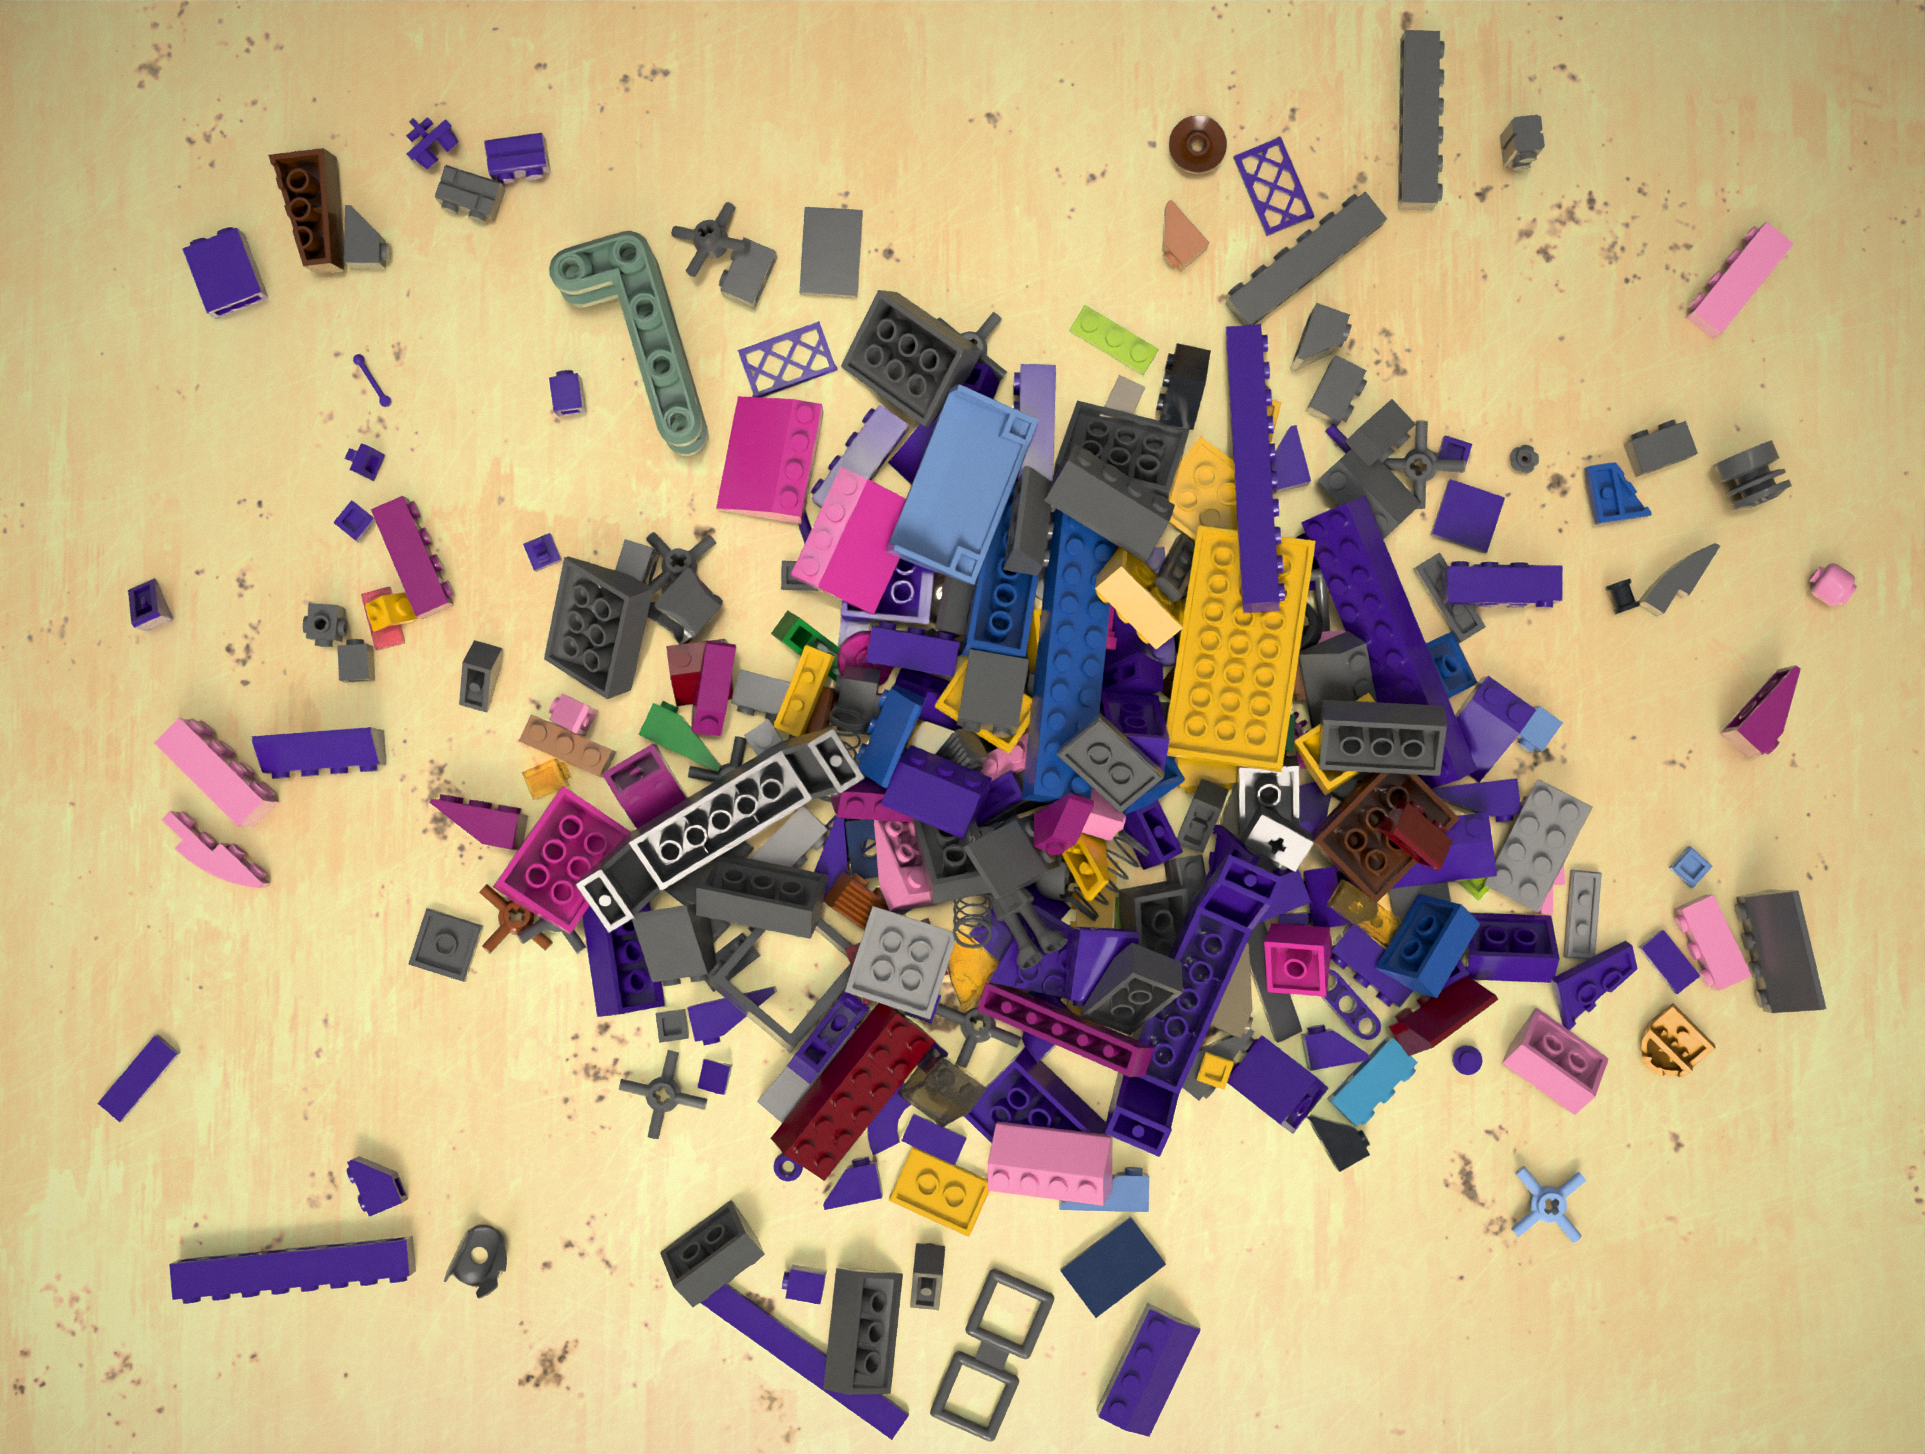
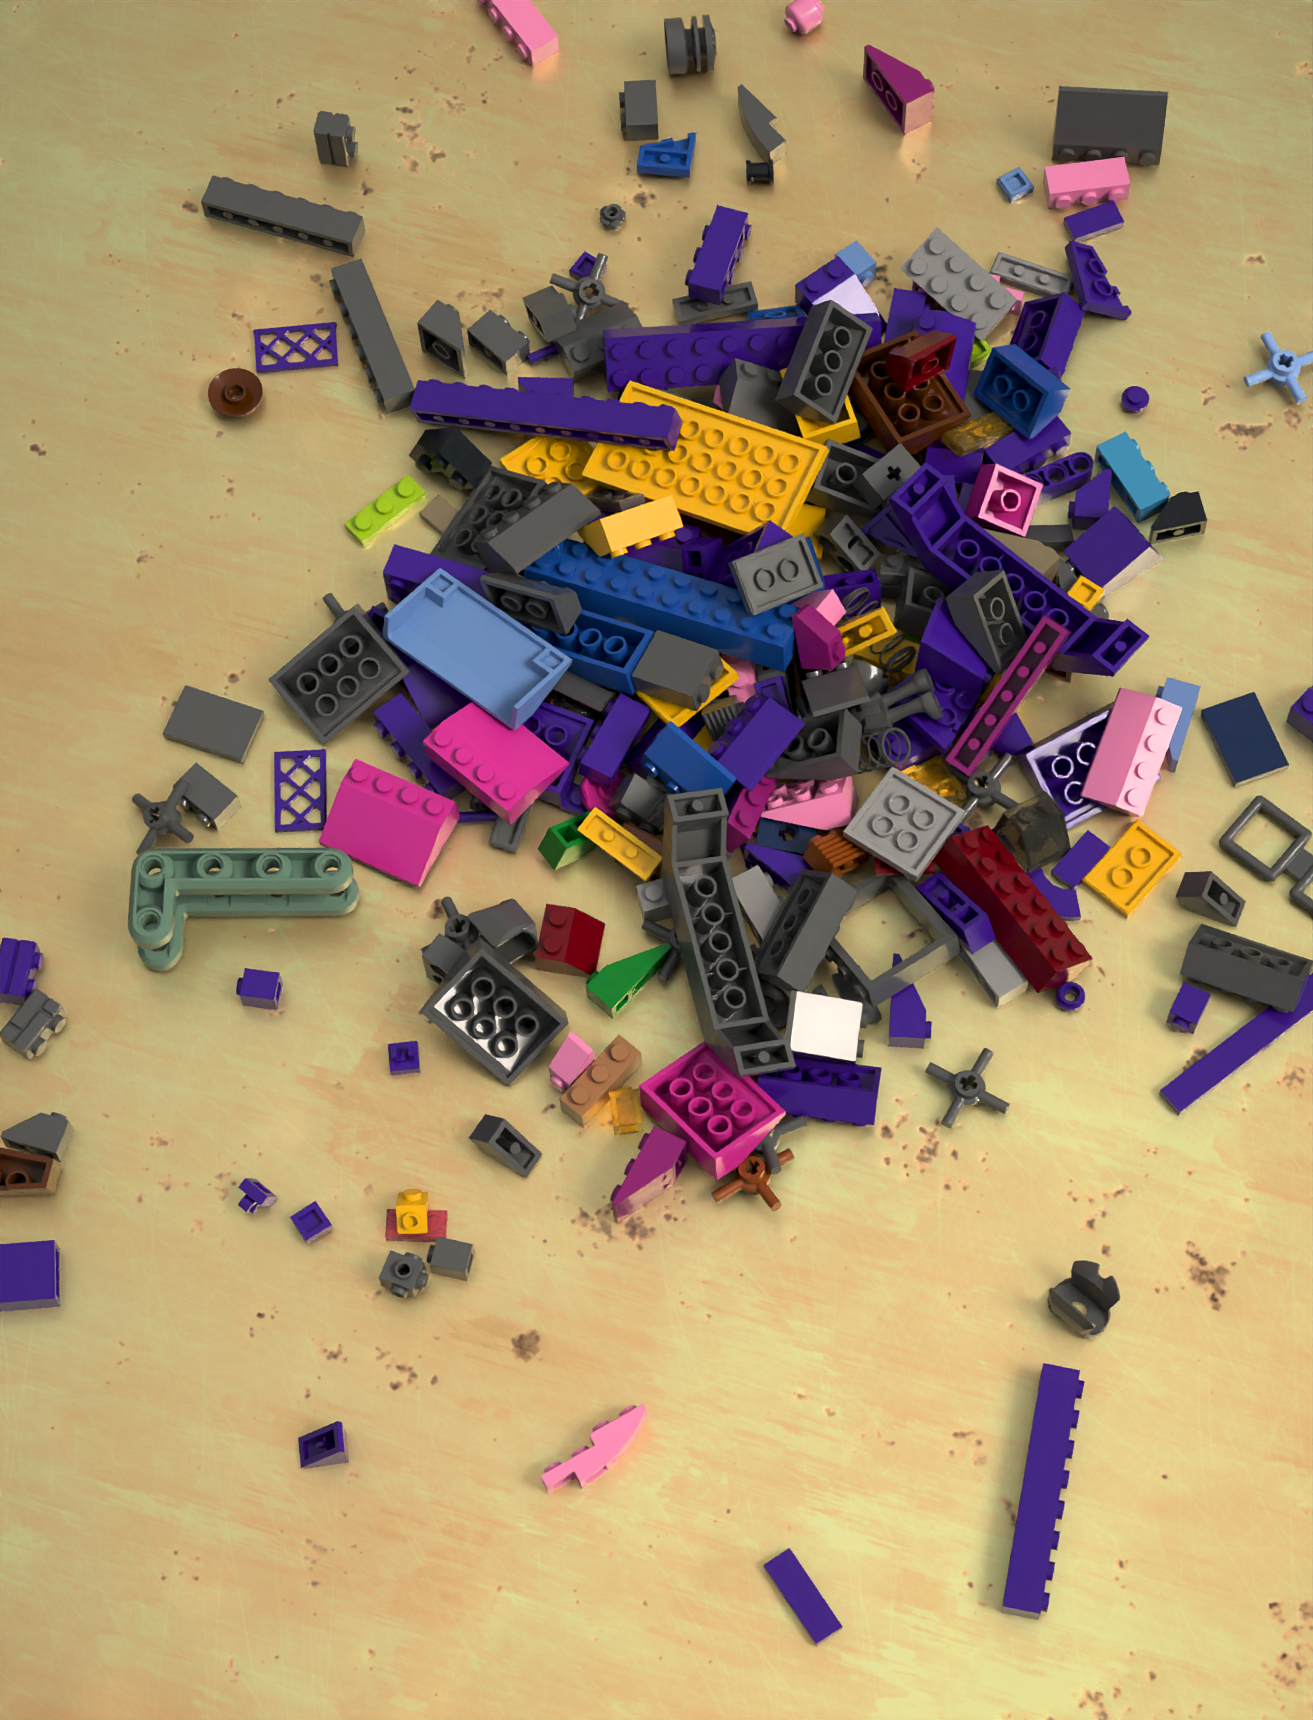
camera: 70 degrees left, 20 degrees down
bright pink brick [154,718,279,827] -> none
dark purple slope [252,727,386,779] -> none
dark purple slope [346,1156,408,1217] -> none
dark purple hinge [353,354,392,407] -> none
magenta brick [371,496,455,619] -> none
dark grey tile [408,908,484,982] -> none
magenta slope [602,743,688,829] -> none
dark grey tile [655,1009,689,1043] -> none
dark grey slope [660,1200,765,1308] -> none
magenta slope [692,640,736,736] -> none
dark purple slope [697,1059,733,1095] -> none
brick [731,669,791,721] -> none
dark purple slope [823,1157,883,1210] -> none
nougat slope [1162,200,1210,272] -> none
dark red slope [1388,976,1499,1056] -> none
dark purple tile [1430,479,1505,553] -> none
bright pink slope [1502,1008,1609,1115] -> none
slope [1641,1003,1715,1077] -> none

